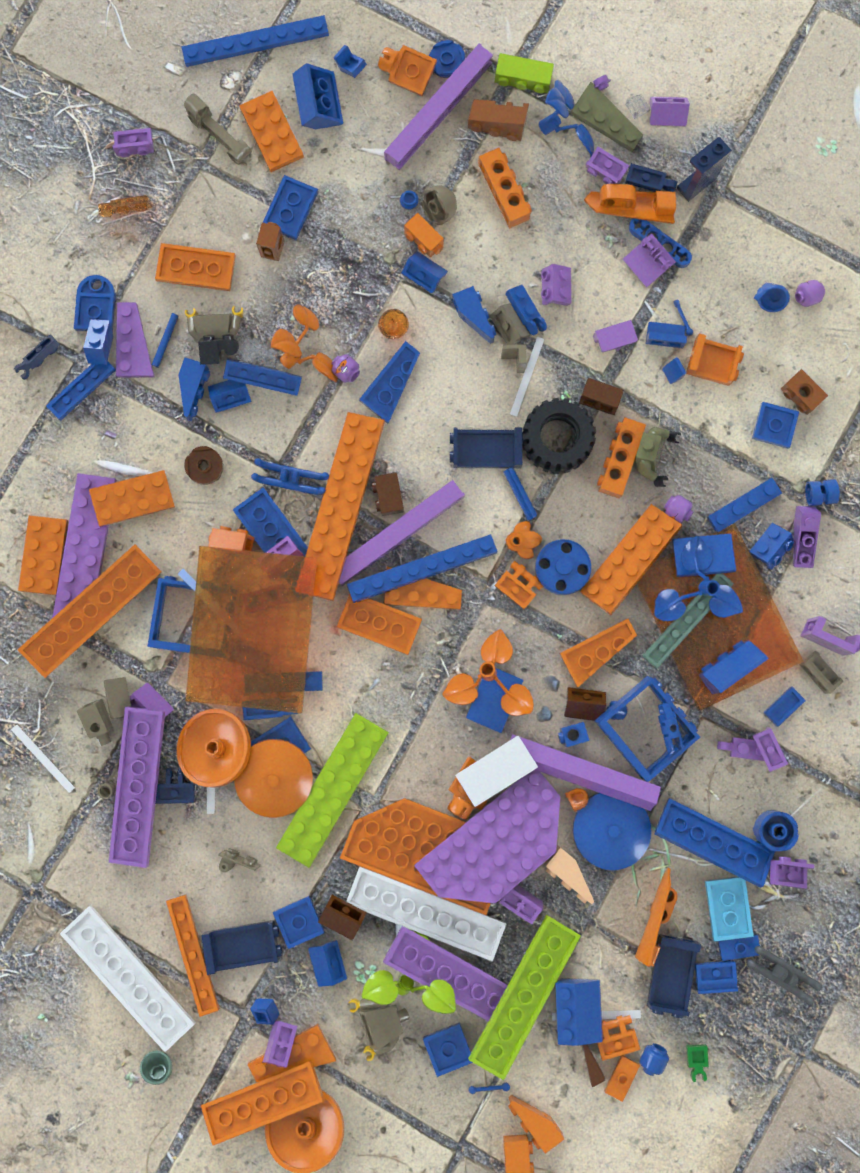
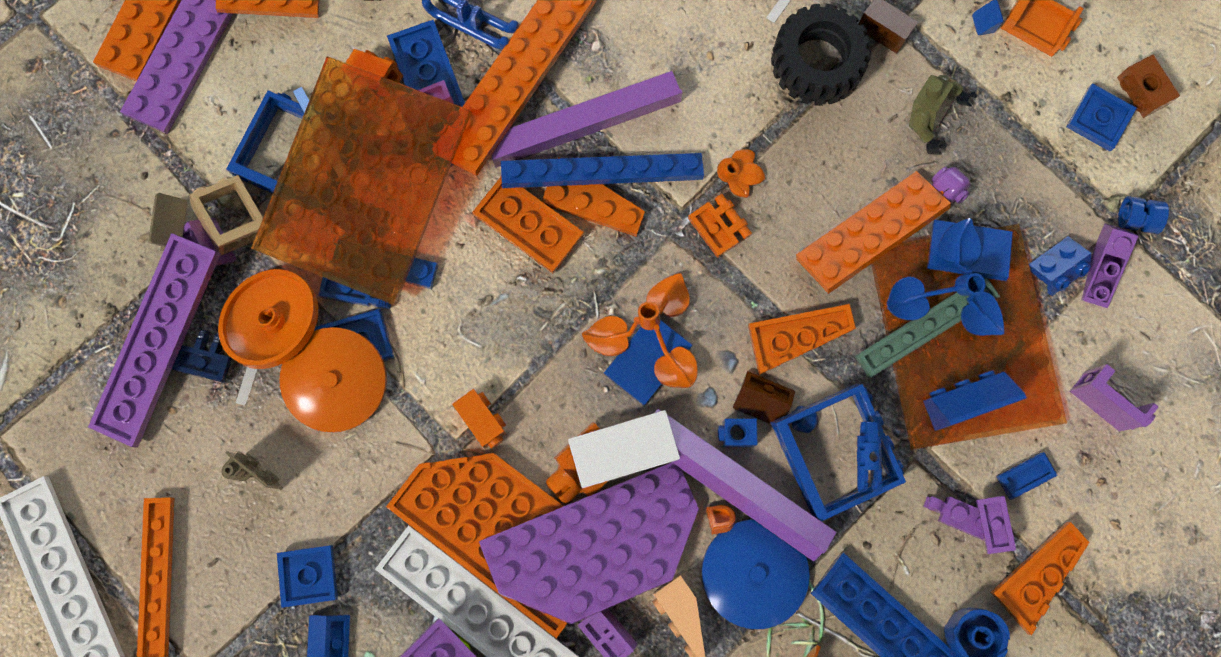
camera: 15 degrees right, 5 degrees down
white sticker [11,725,75,793] -> none
orange plate [17,544,162,678] -> none
dark tan torso [77,698,113,746] -> none
dark tan hinge [98,782,115,799] -> none
dark blue panel [201,920,283,975] -> none
lime plate [276,713,389,868] -> none
reddish brown brick [318,894,367,941] -> none
reddish brown brick [372,472,404,516] -> none
dark blue panel [450,427,522,469] -> none
blue axle [504,467,537,520] -> none
blue piece [535,539,591,595] -> none
orange brick [597,417,646,499] -> none
blue plate [707,478,782,533] -> none
dark tan hinge [799,651,843,694] -> none
none -> tan window [189,175,267,256]
none -> orange brick [452,389,506,449]
none -> orange wing [990,522,1090,635]

